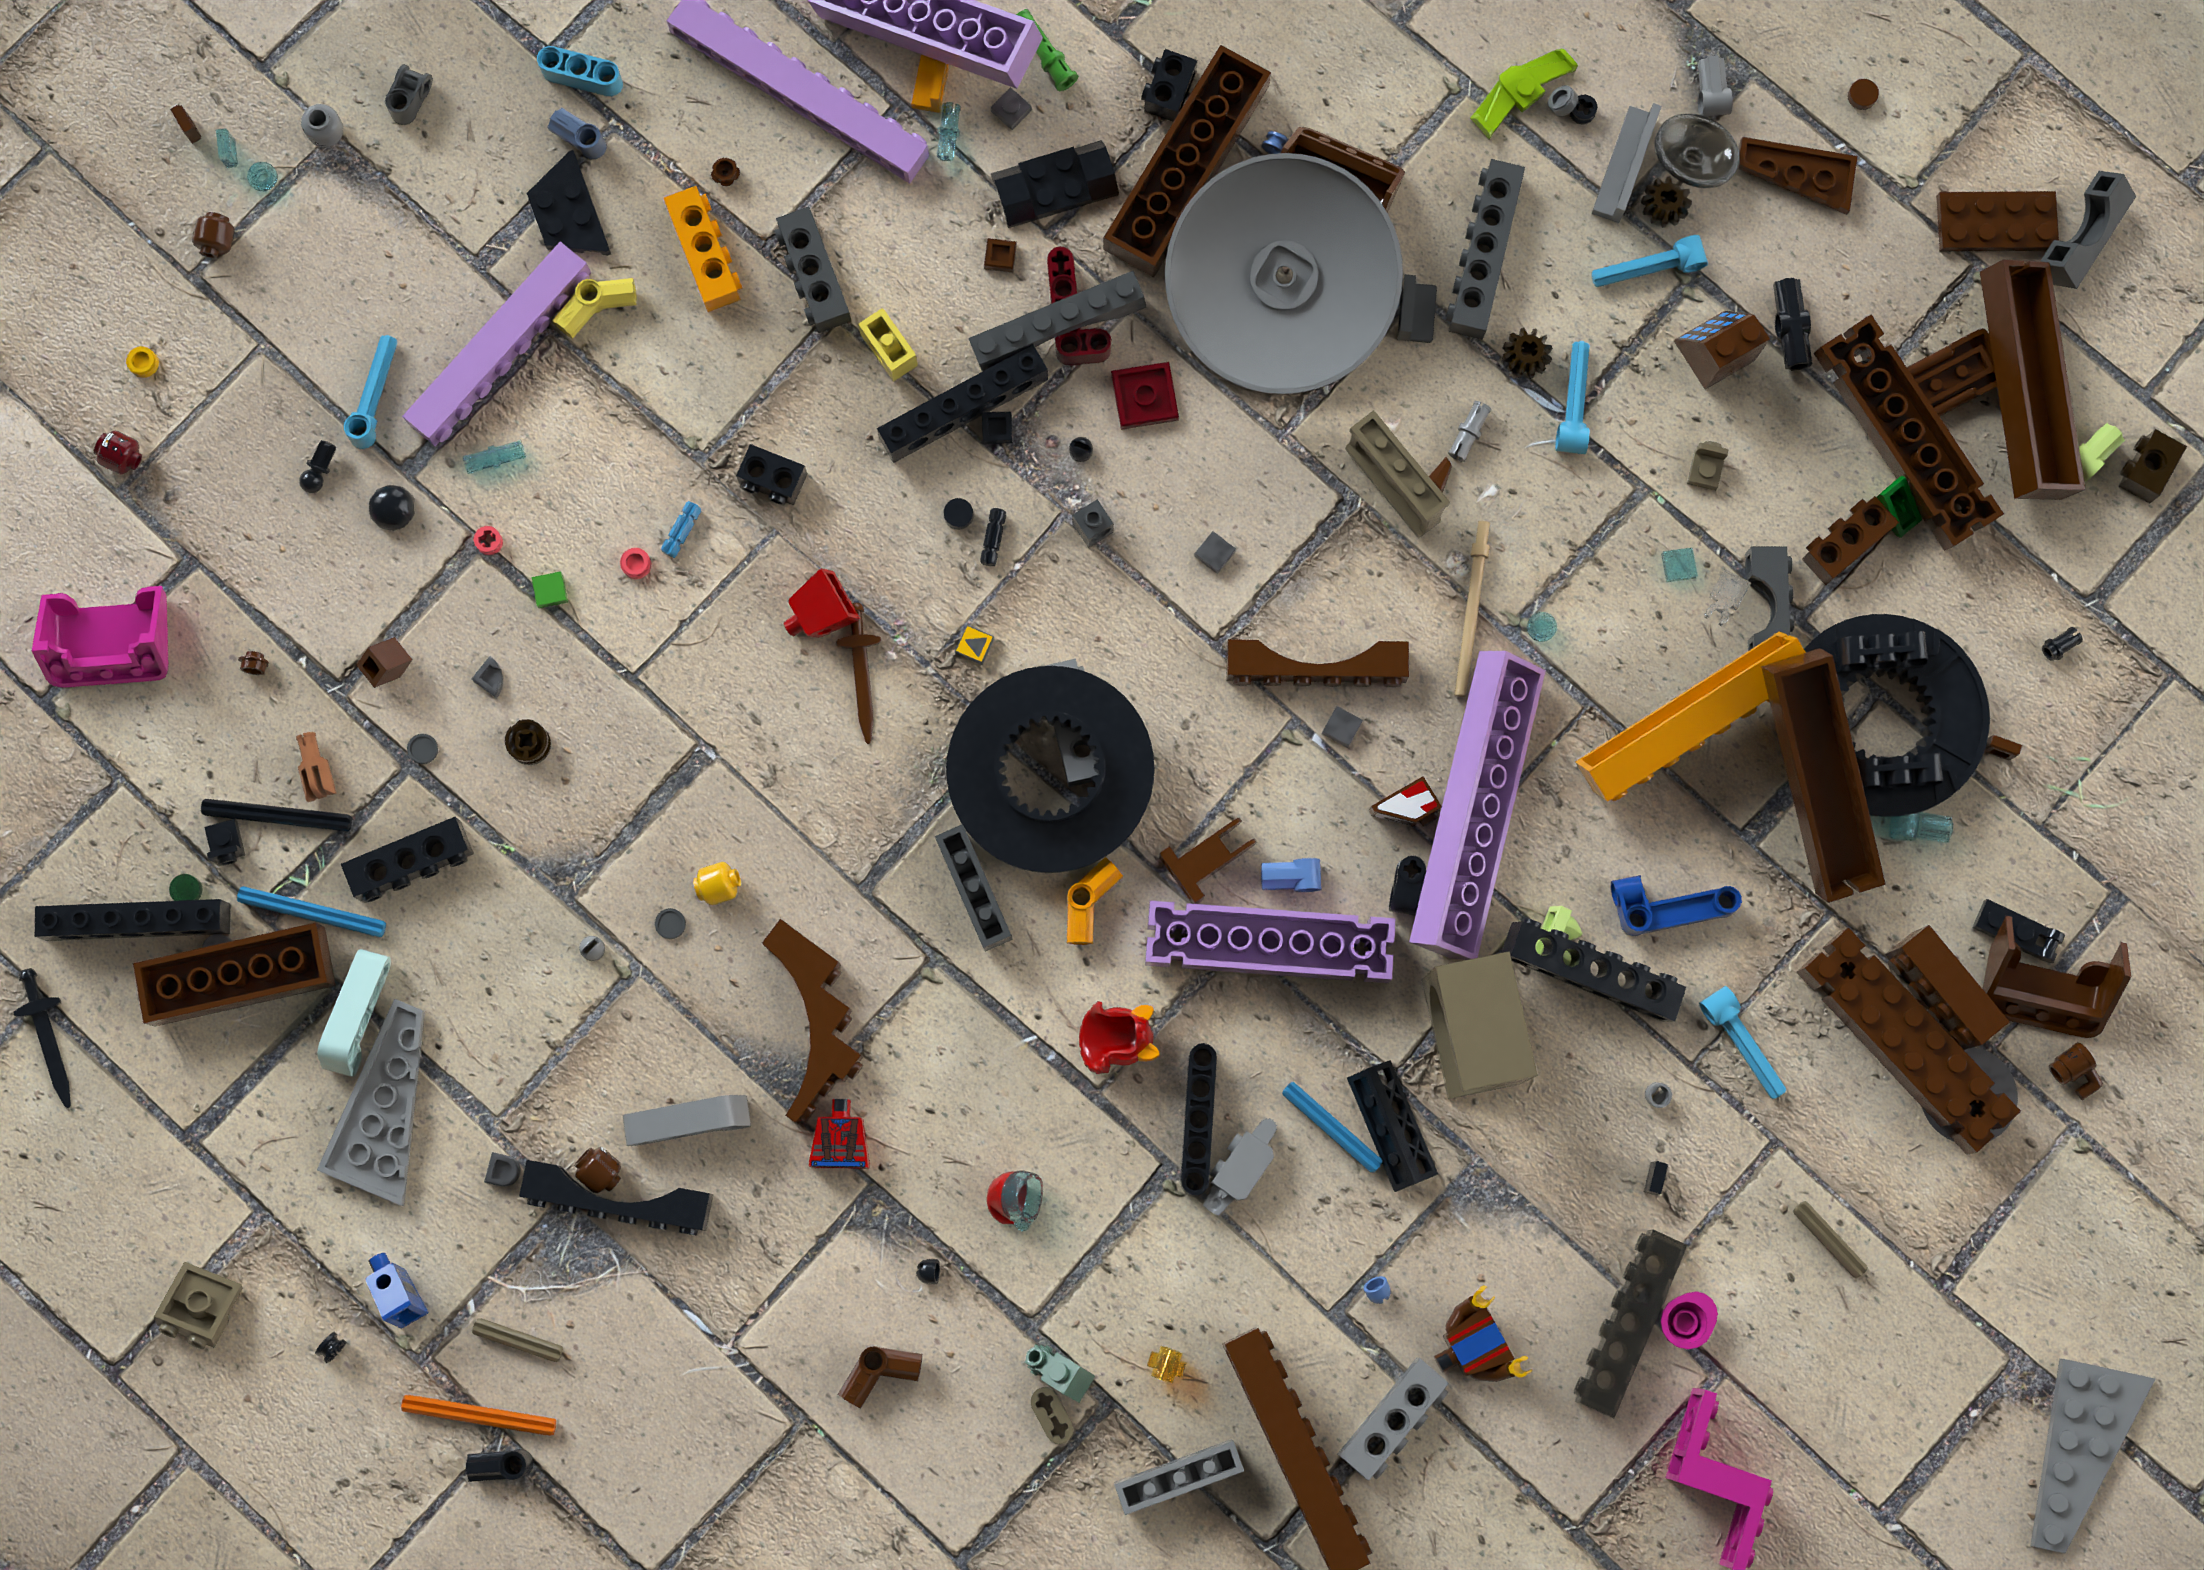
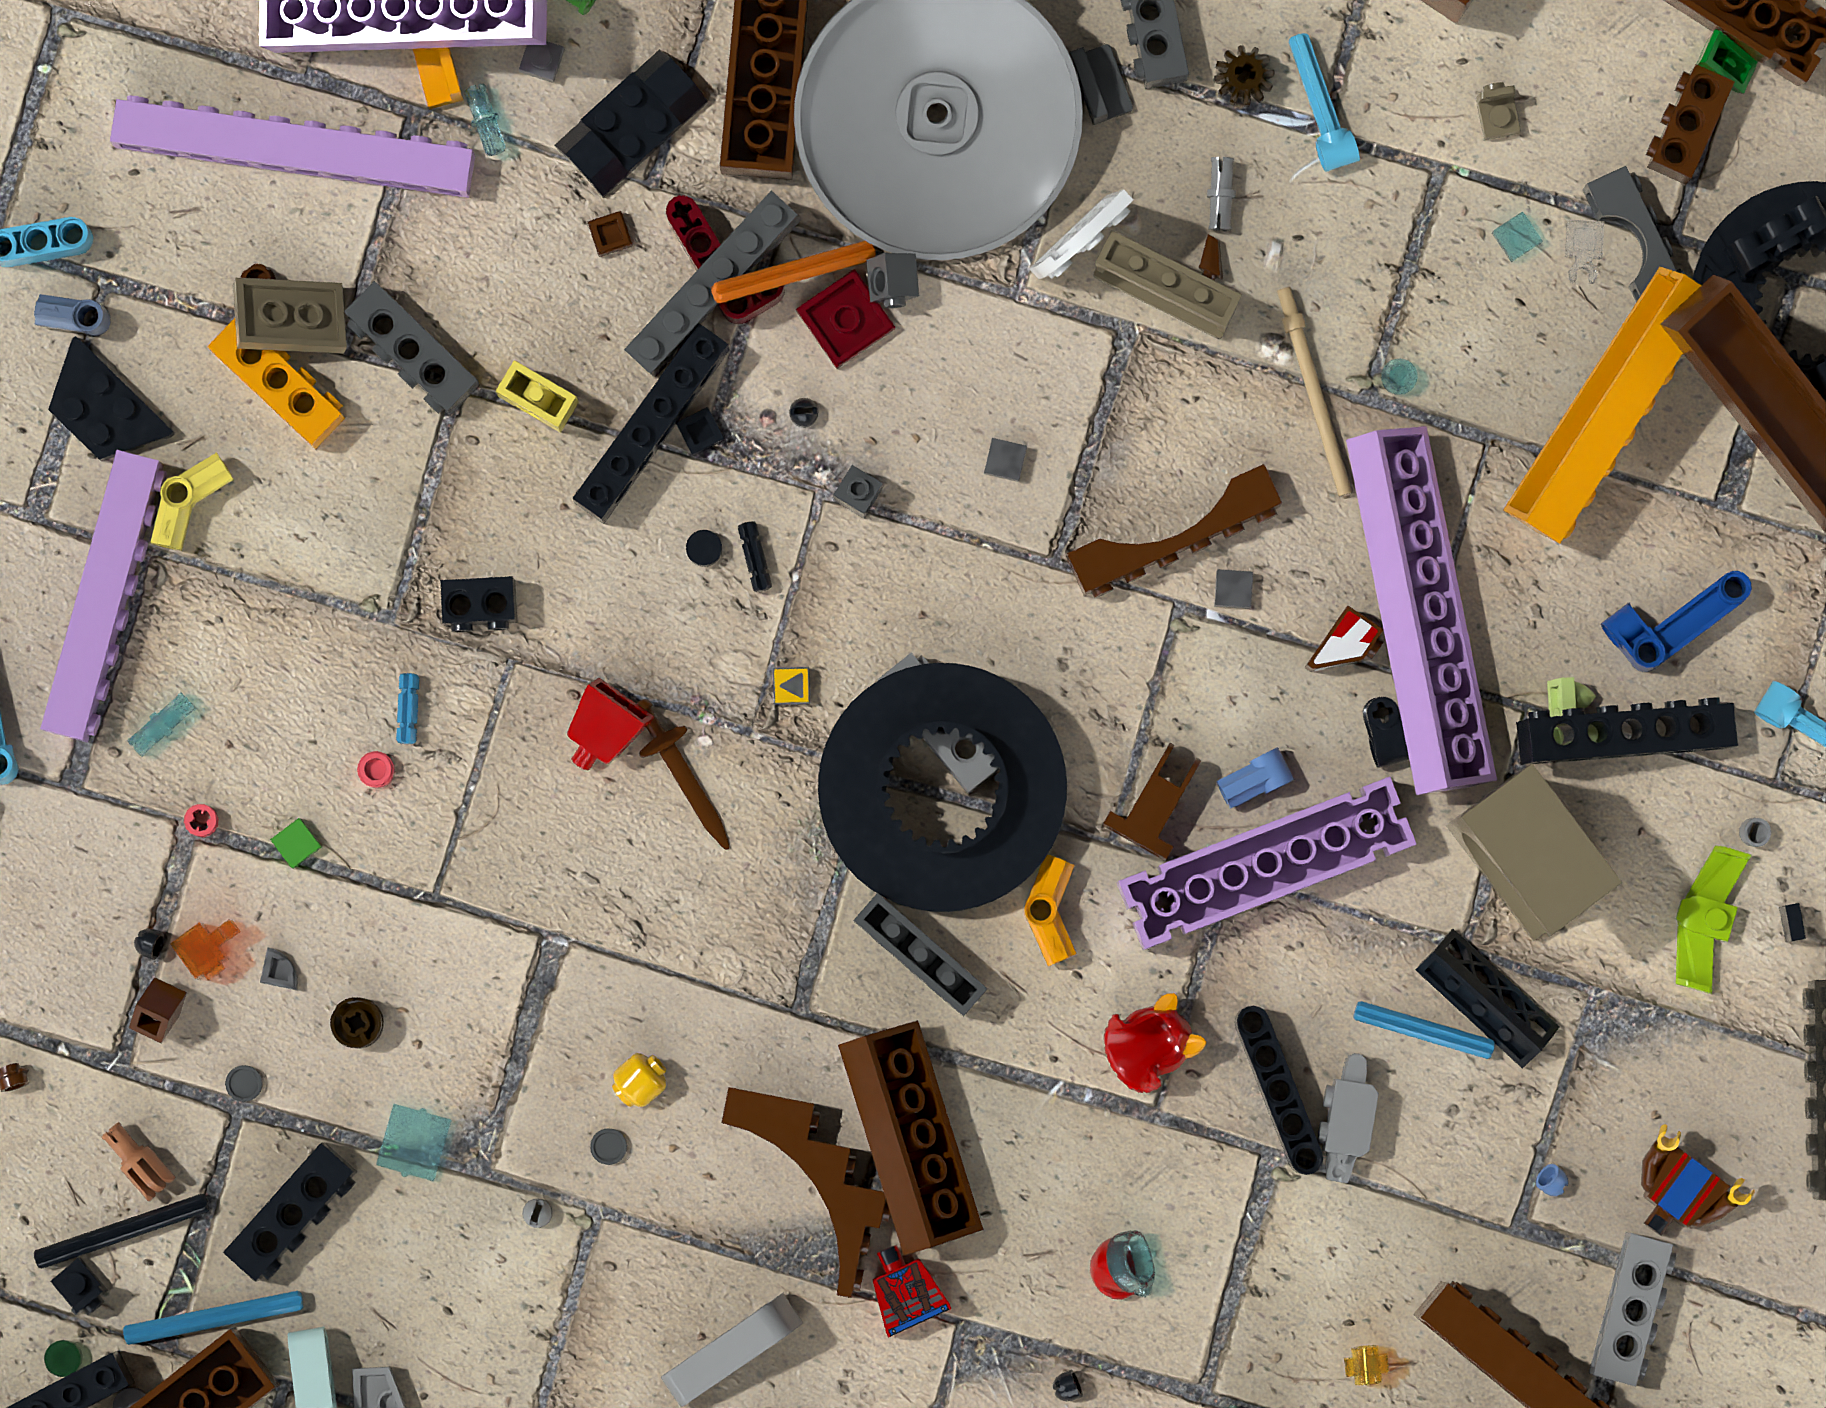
camera: 25 degrees left, 5 degrees up
black hair [369,485,415,531] -> none
none -> black hinge [134,928,165,960]
none -> clear orange brick [170,919,241,981]
none -> dark tan plate [233,277,347,354]
none -> clear light blue piece [376,1104,452,1181]
none -> orange axle [711,241,876,303]
none -> reddish brown brick [838,1020,984,1255]
none -> dark grey brick [866,253,919,308]
none -> white plate [1029,189,1133,279]
none -> lime plate [1676,845,1752,994]

